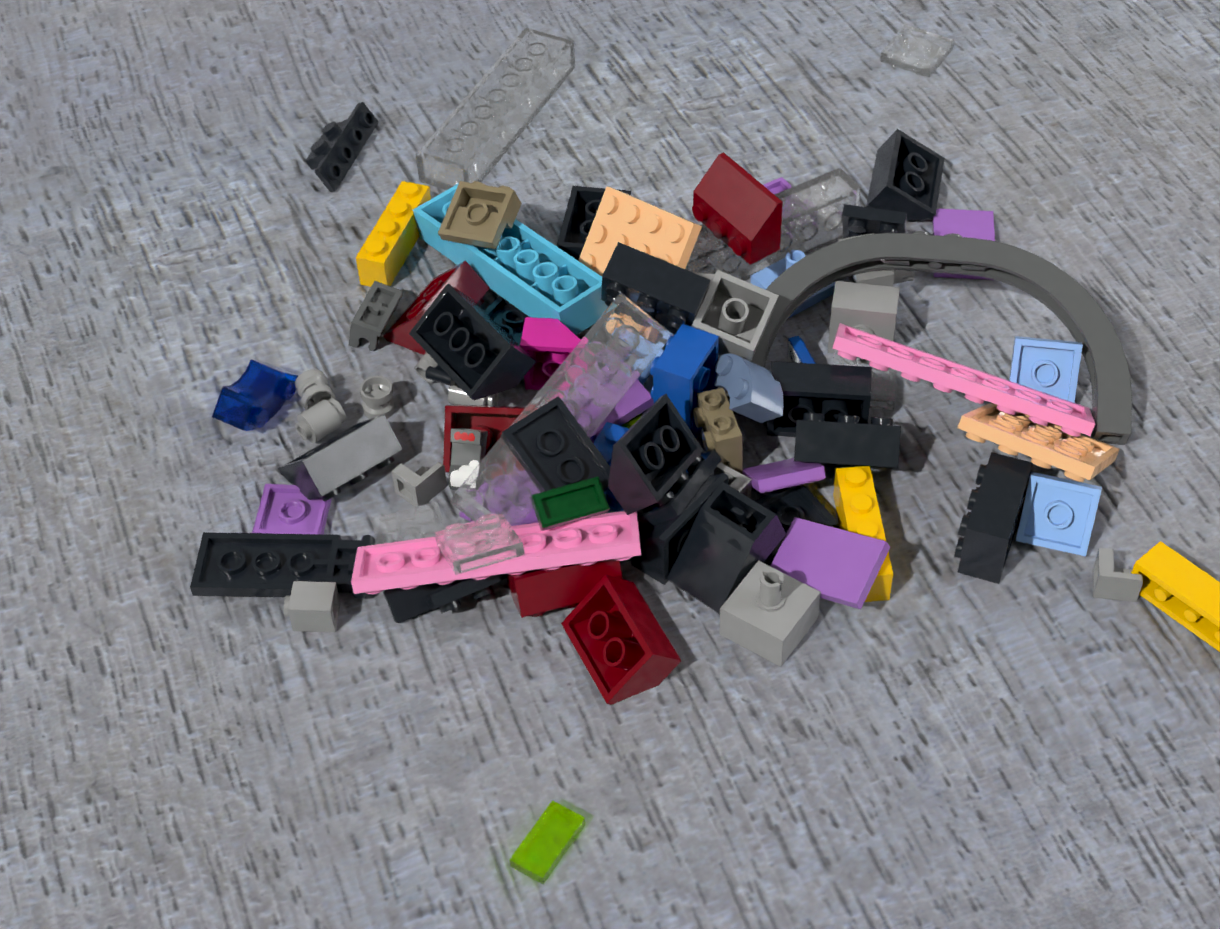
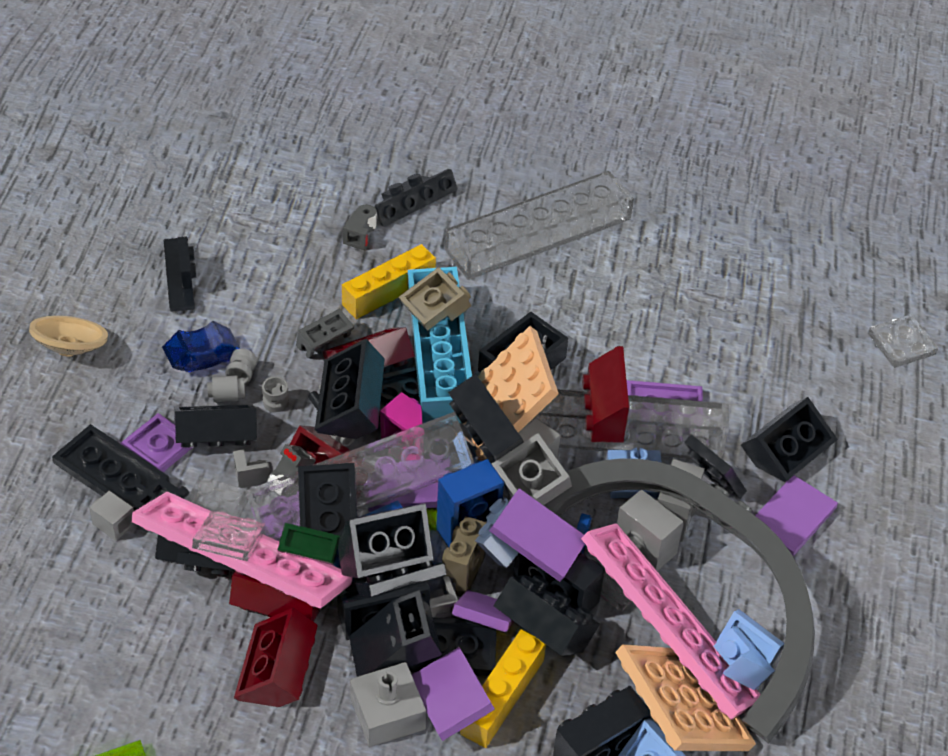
camera: 30 degrees right, 0 degrees up
none -> tan dish [29,316,108,357]
none -> black bracket [163,236,197,312]
none -> dark grey leg [343,204,377,251]
none -> medium lavender tile [489,488,585,582]
none -> light blue slope [713,626,775,690]

